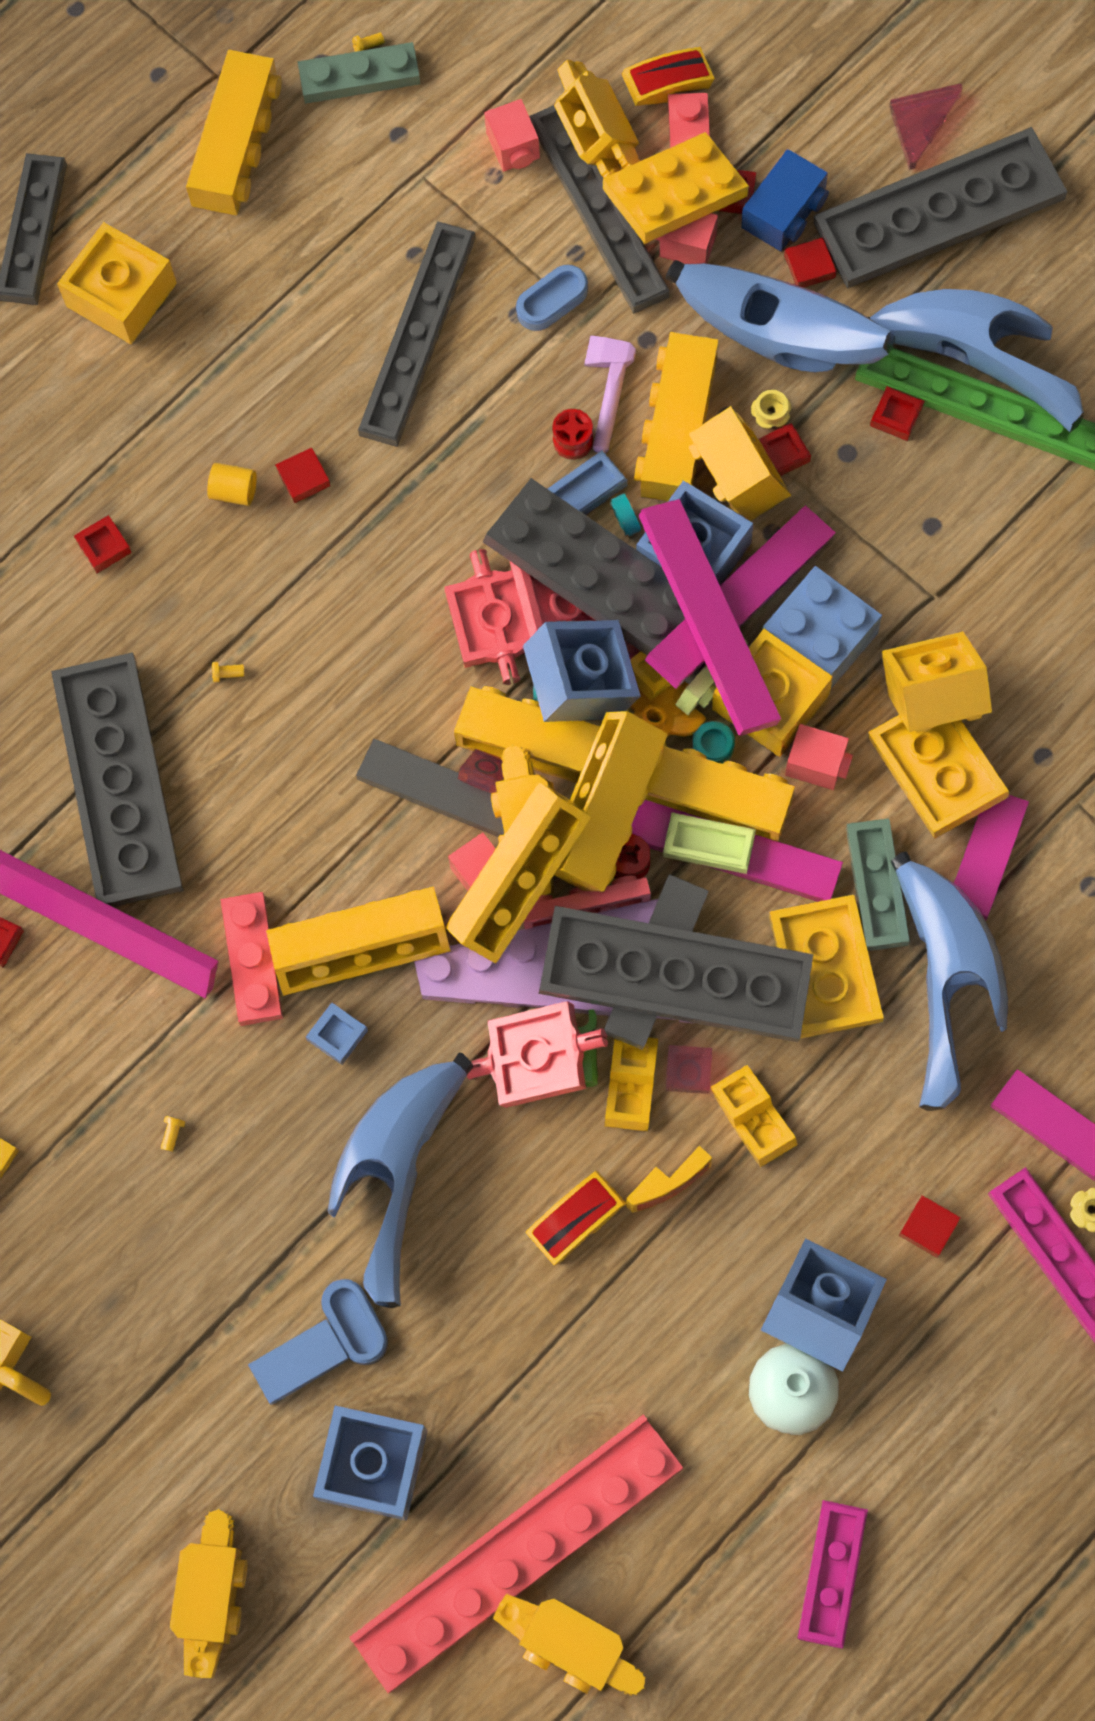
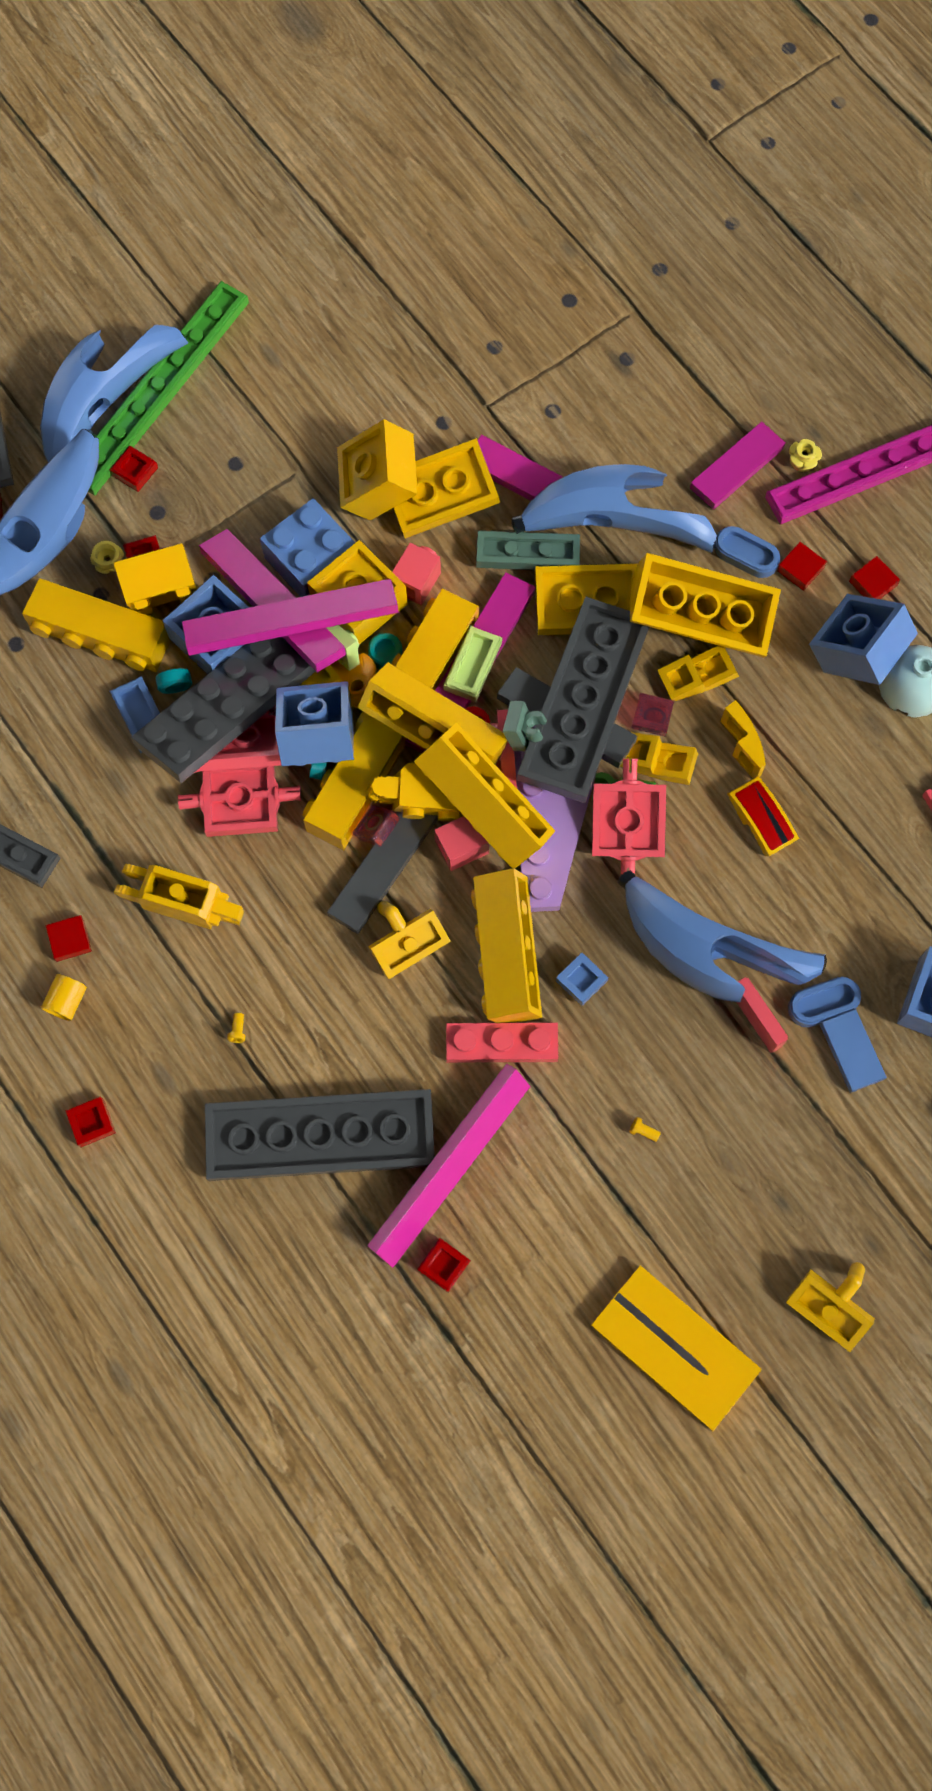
camera: 85 degrees left, 0 degrees up
red wheel [552,408,594,460] -> none
lavender piece [584,336,636,453] -> none
none -> yellow hinge [114,864,244,930]
none -> yellow plate [368,901,451,979]
none -> sand green tile [503,701,547,751]
none -> yellow slope [630,553,781,658]
none -> medium blue tile [715,526,780,578]
none -> coral tile [737,977,788,1053]
none -> red tile [849,556,900,599]

